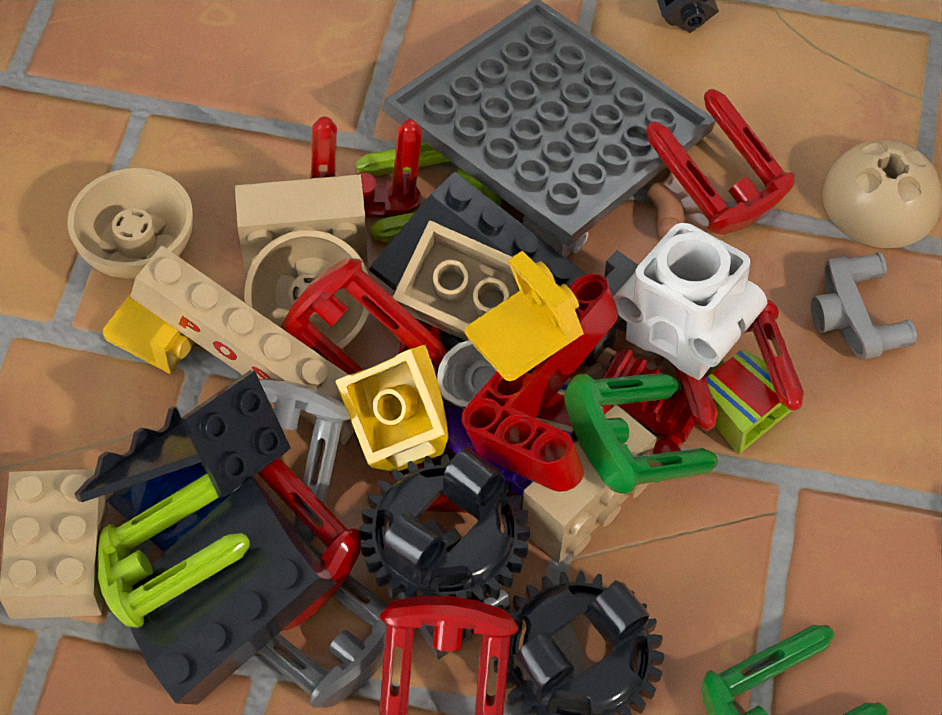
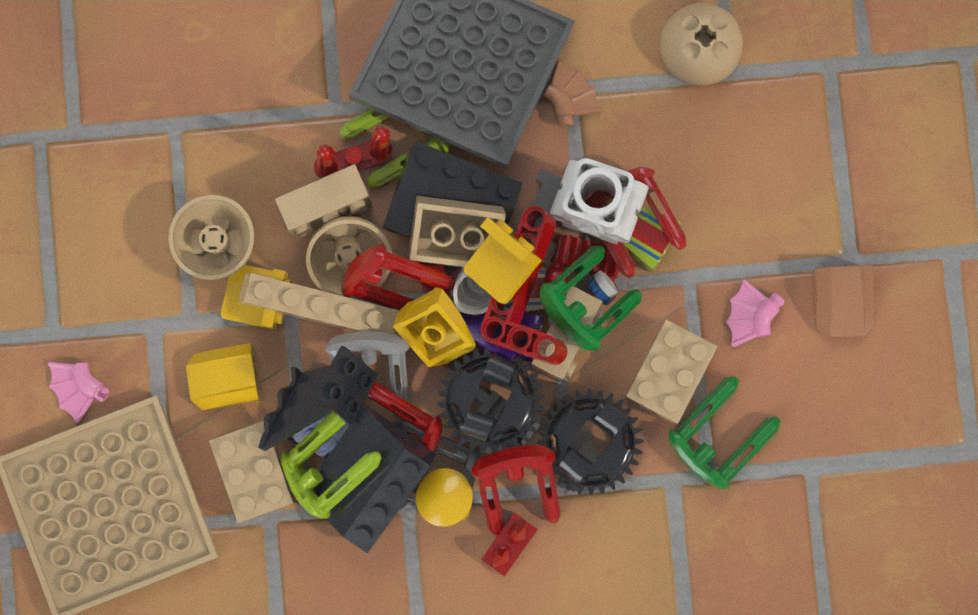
camera: 15 degrees left, 25 degrees up
red piece [646,89,795,235] -> none
light grey connector [811,252,917,360] -> none
none -> yellow slope [186,343,262,410]
none -> yellow dish [416,468,473,527]
none -> piece [587,270,619,306]
none -> tan brick [624,320,718,424]
none -> bright pink arm [725,279,785,347]

